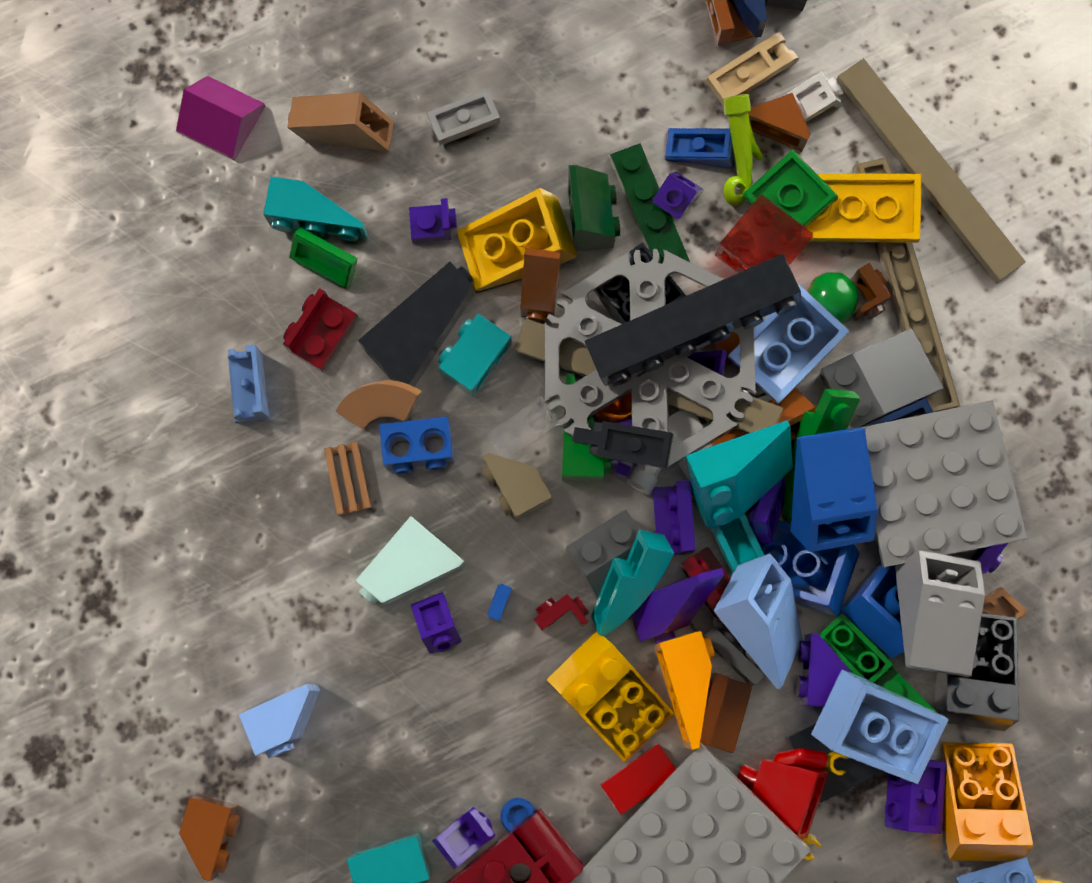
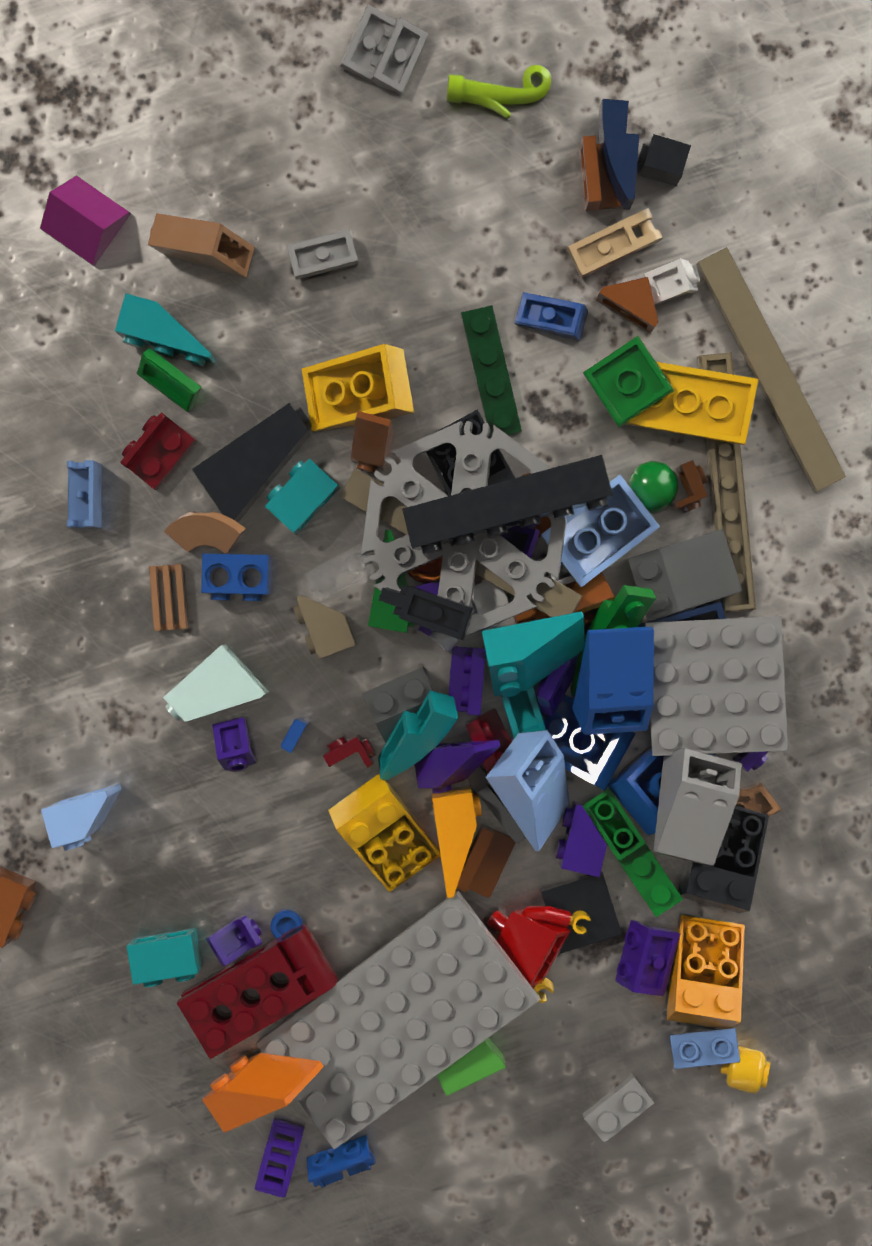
camera: 15 degrees right, 10 degrees up
dark purple bracket [409,198,457,243] -> none
dark green slope [567,165,620,252] -> none
red tile [600,743,676,815] -> none
dark purple bracket [653,171,704,219] -> none
clear red bracket [715,195,813,273] -> none
lime plant [722,94,763,206] -> none
light blue slope [811,669,949,784] -> none

